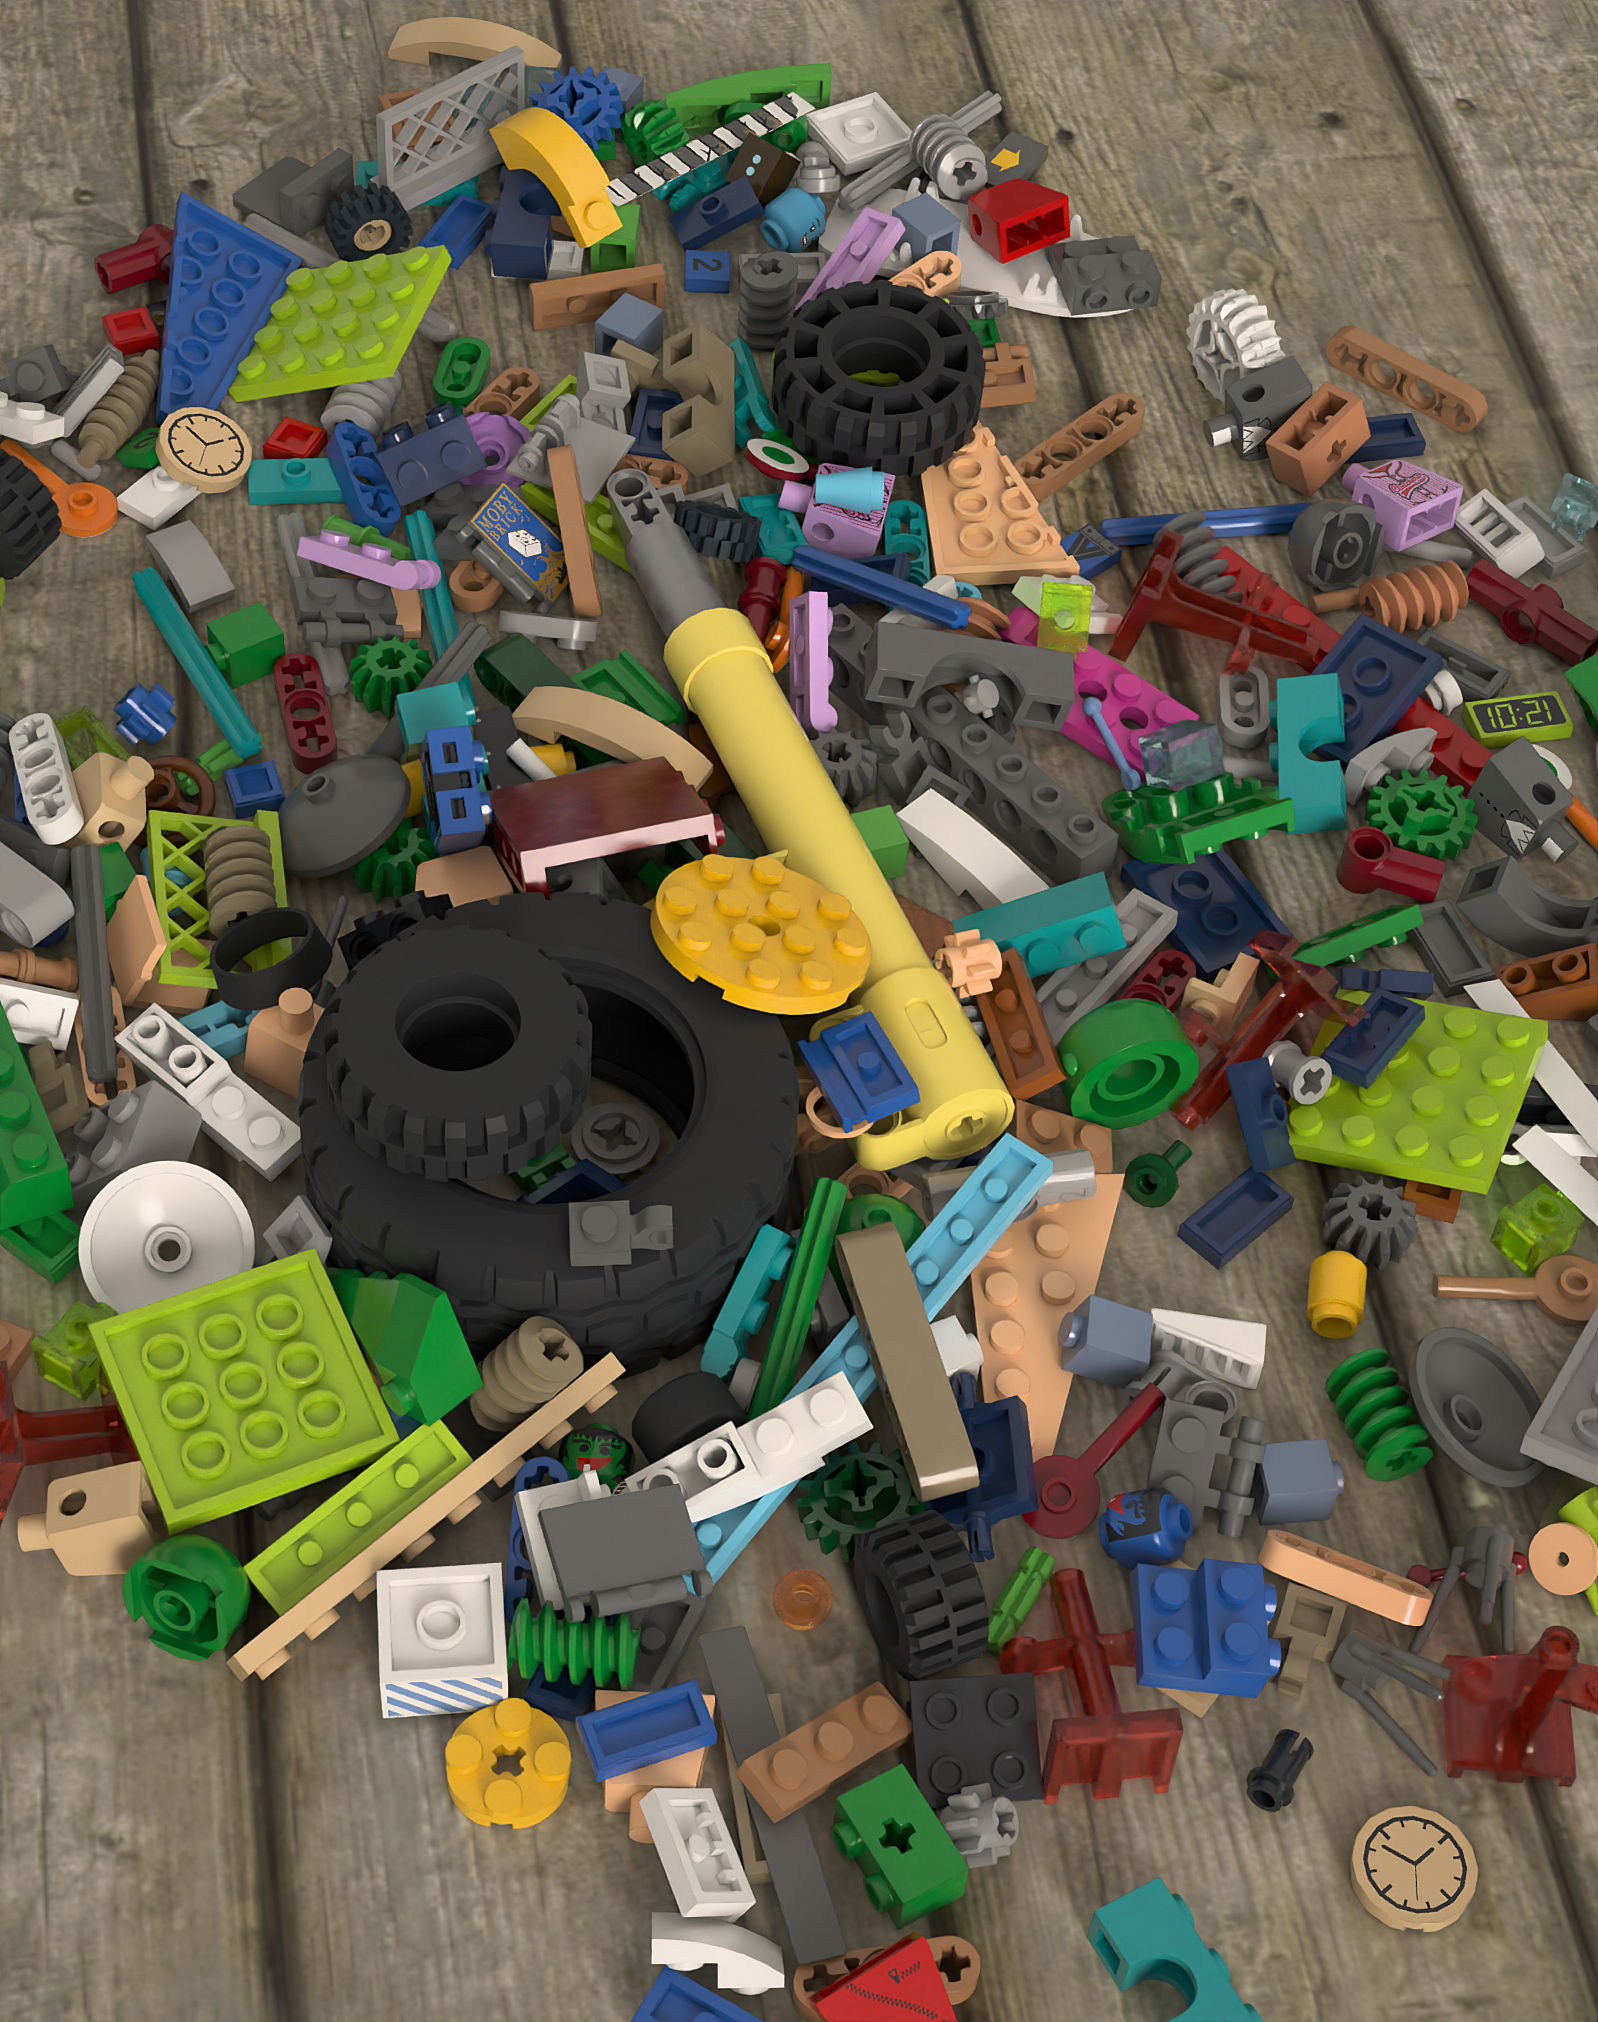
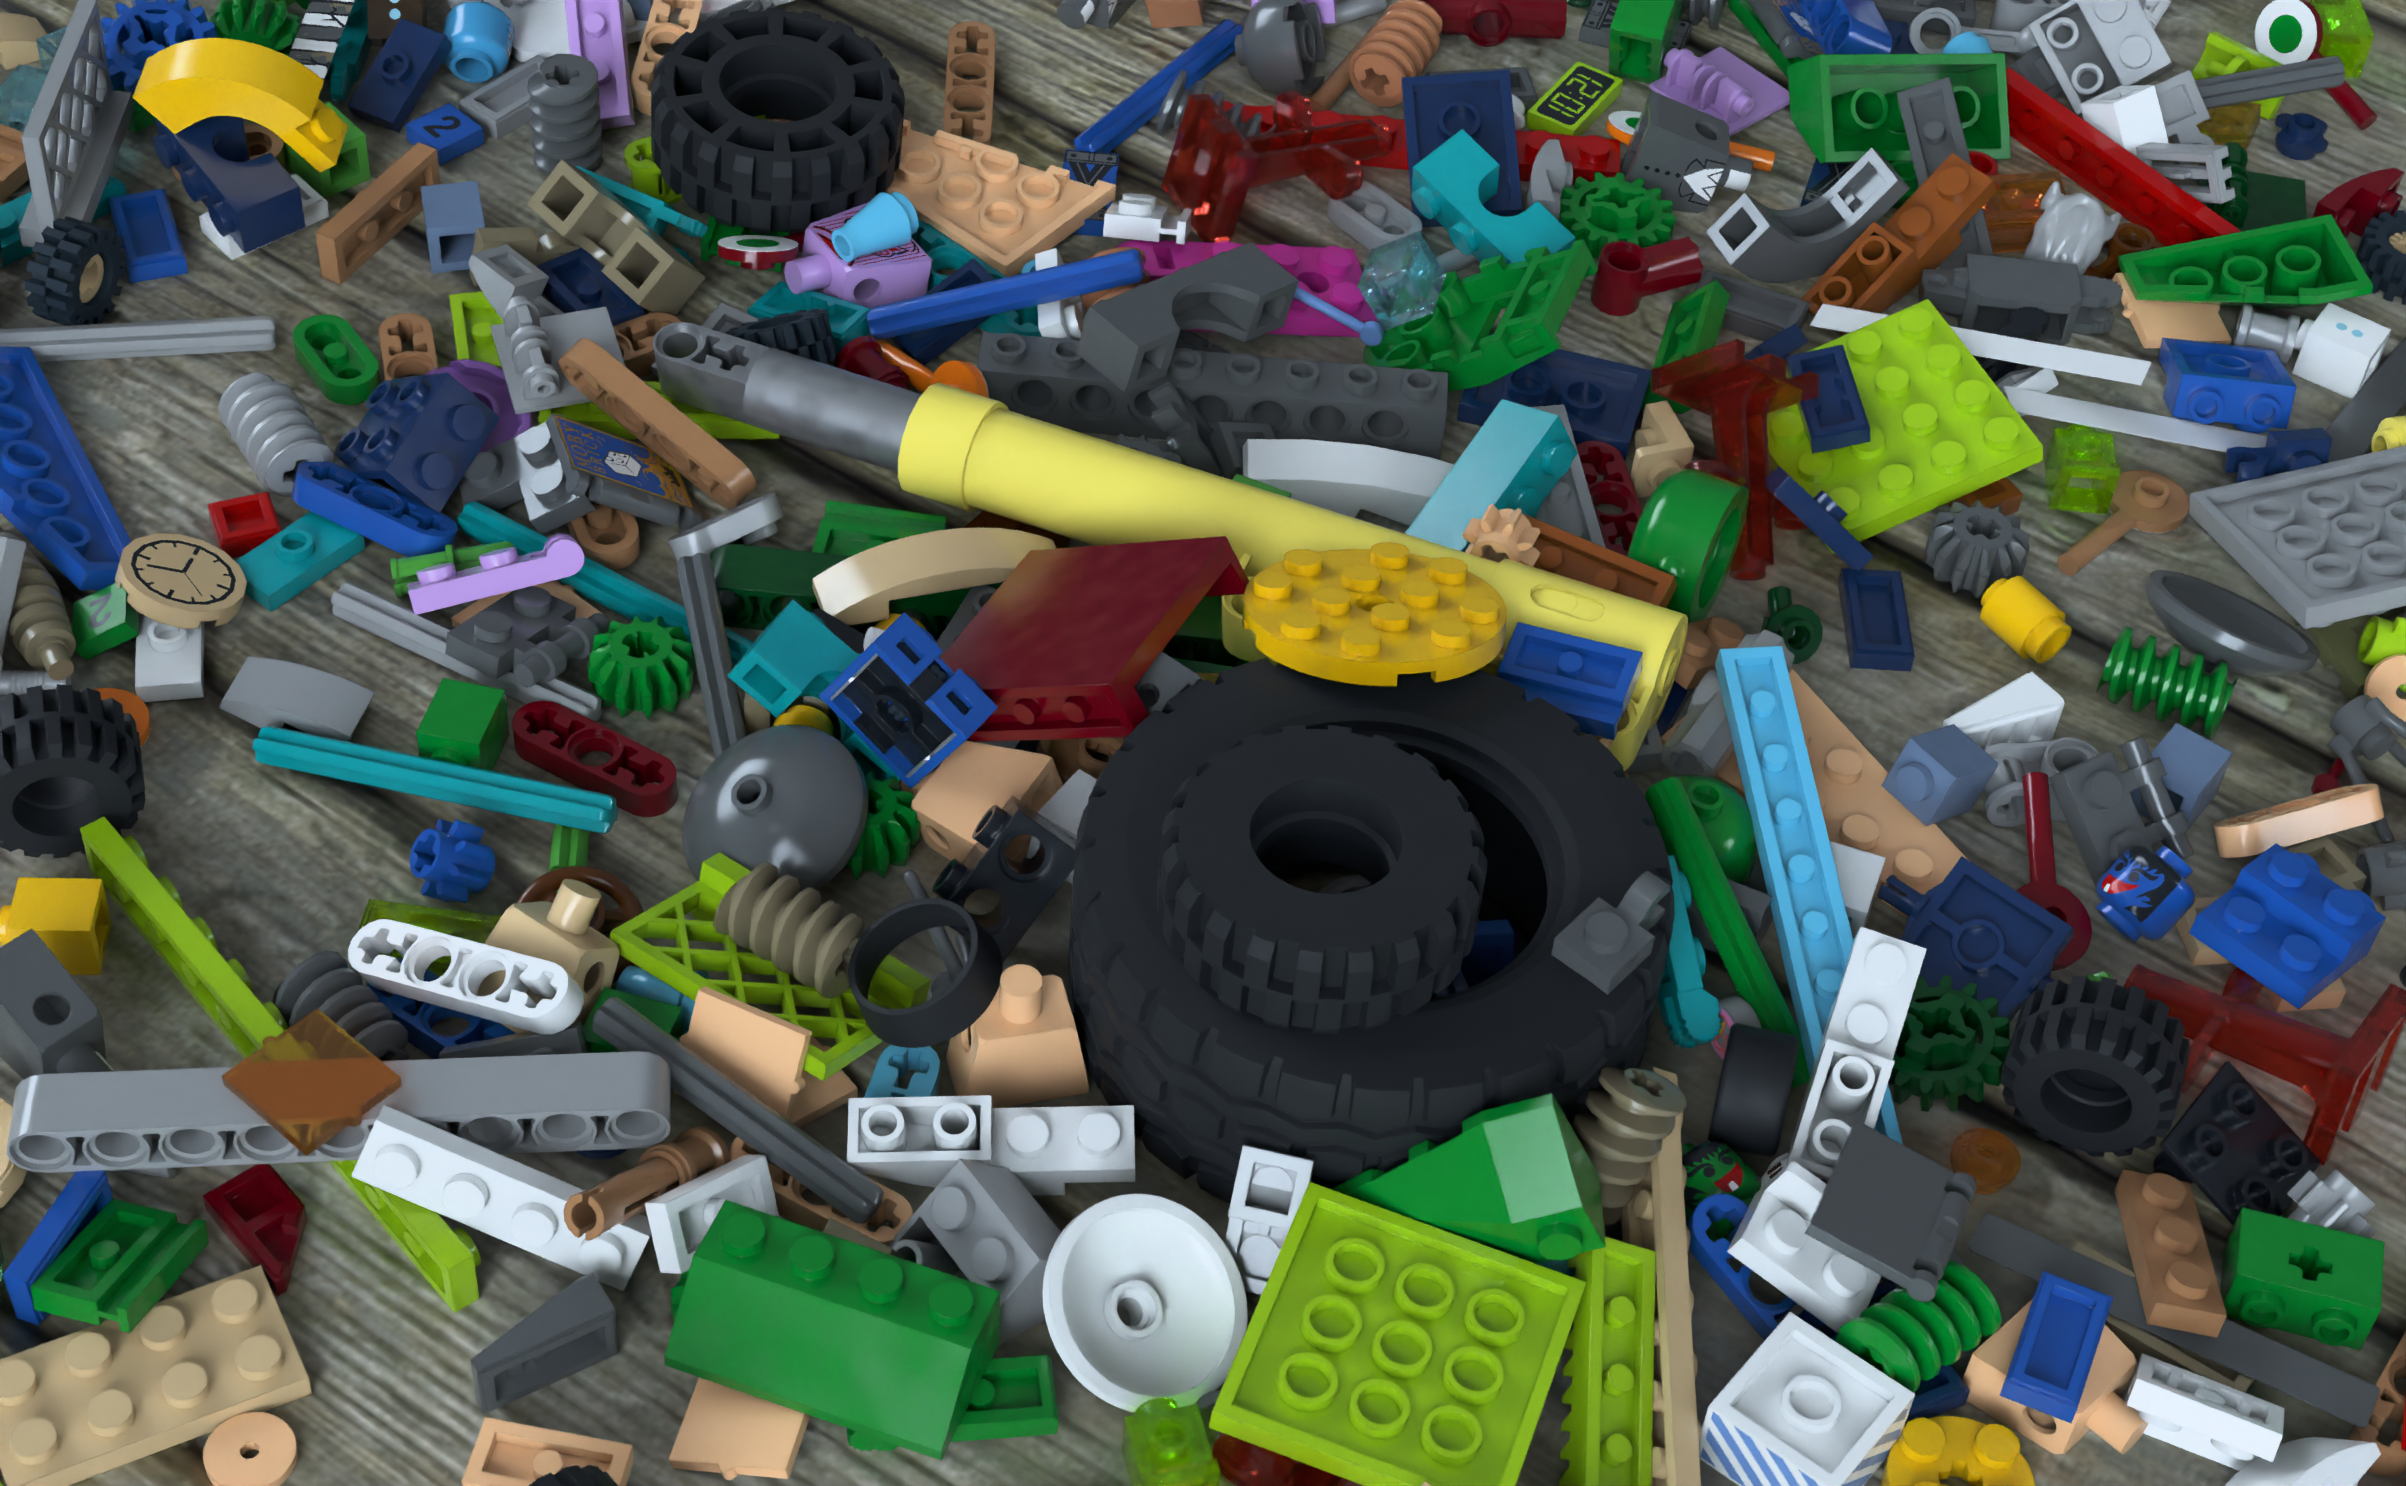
camera: 45 degrees left, 5 degrees down
blue tile [223,760,286,820] -> none
lime plate [228,245,452,403] -> none
lavender plate [789,591,838,738] -> none
dark tan beam [834,1221,979,1503] -> none
light grey piece [963,674,999,718] -> none
clear neon green brick [1037,581,1093,659] -> none
light grey bush [1262,1040,1332,1105] -> none

